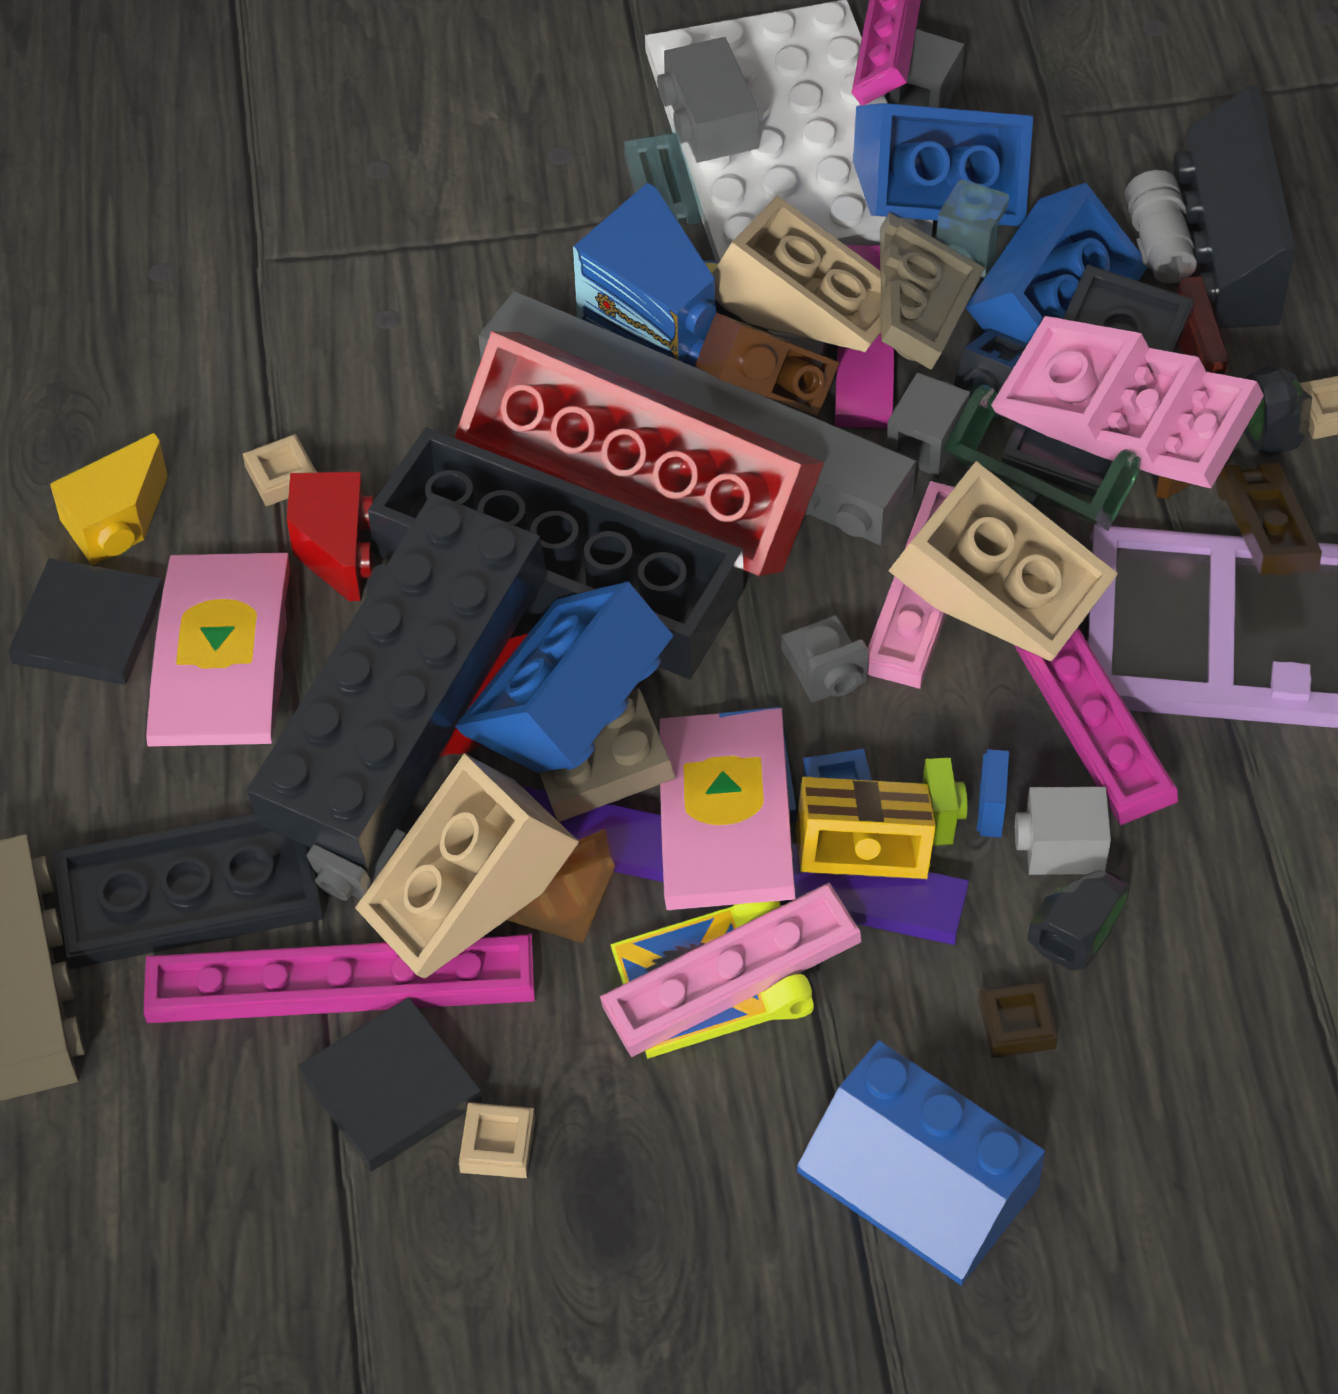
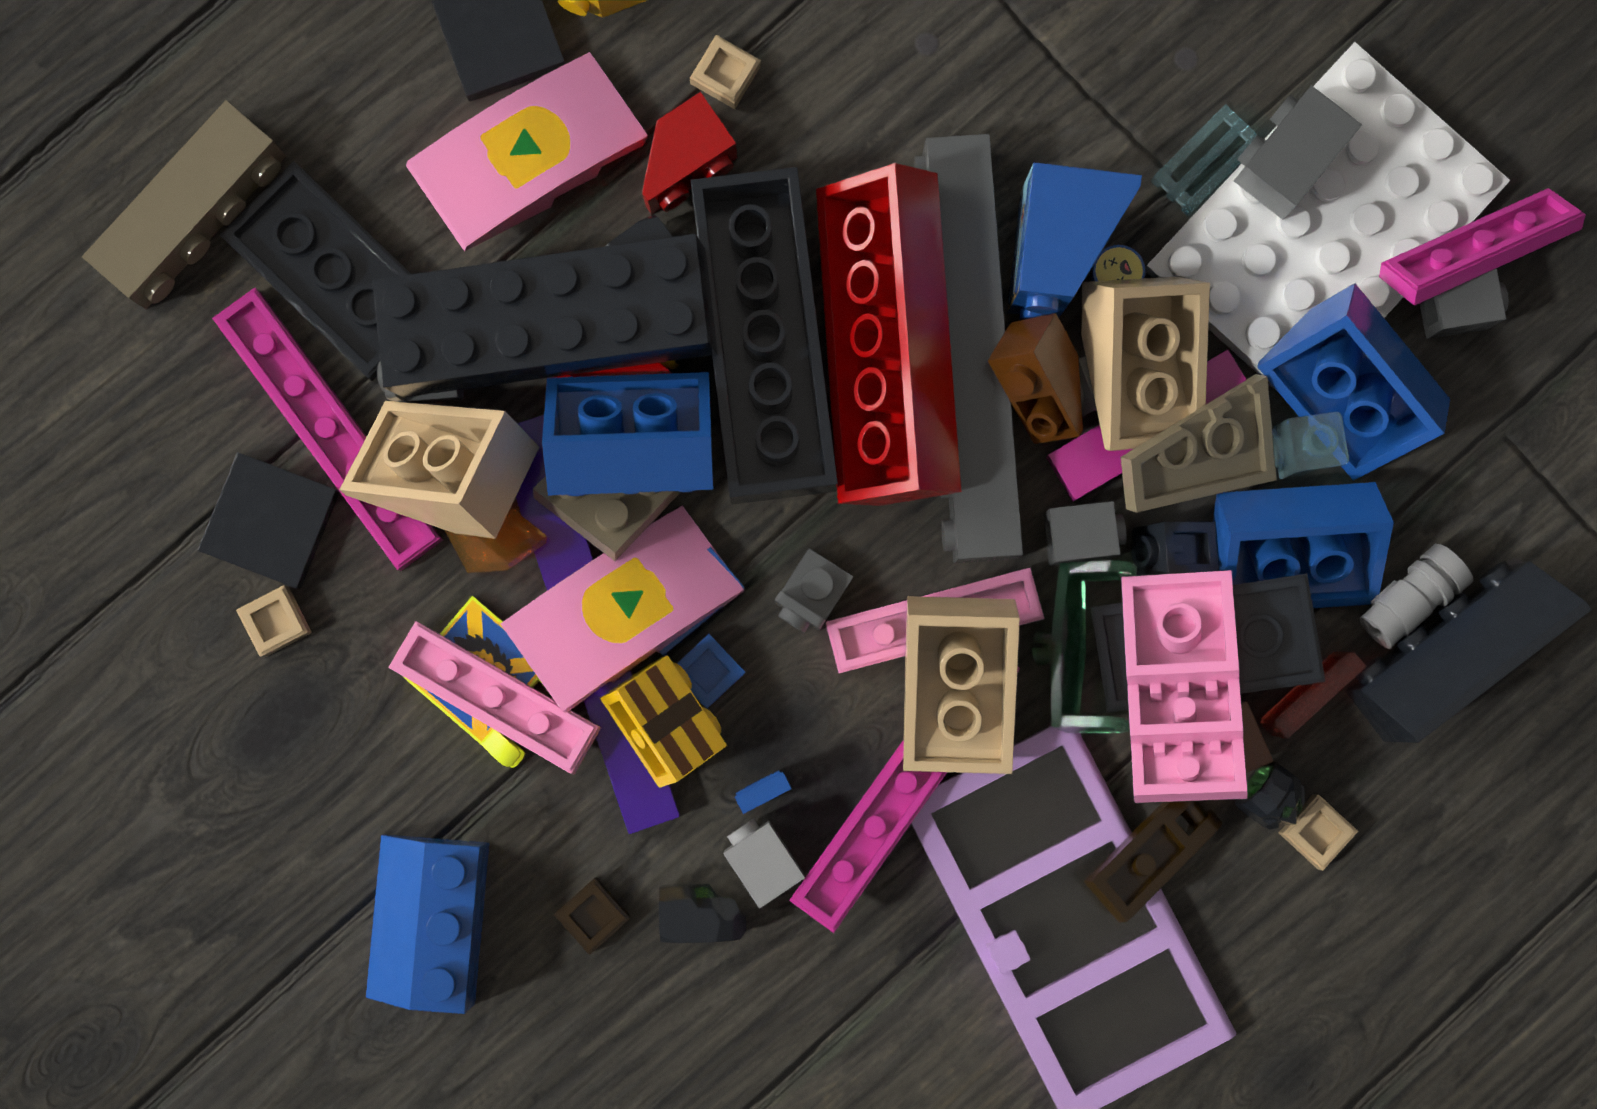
camera: 50 degrees right, 30 degrees up
lime plate [922,758,967,846] -> none

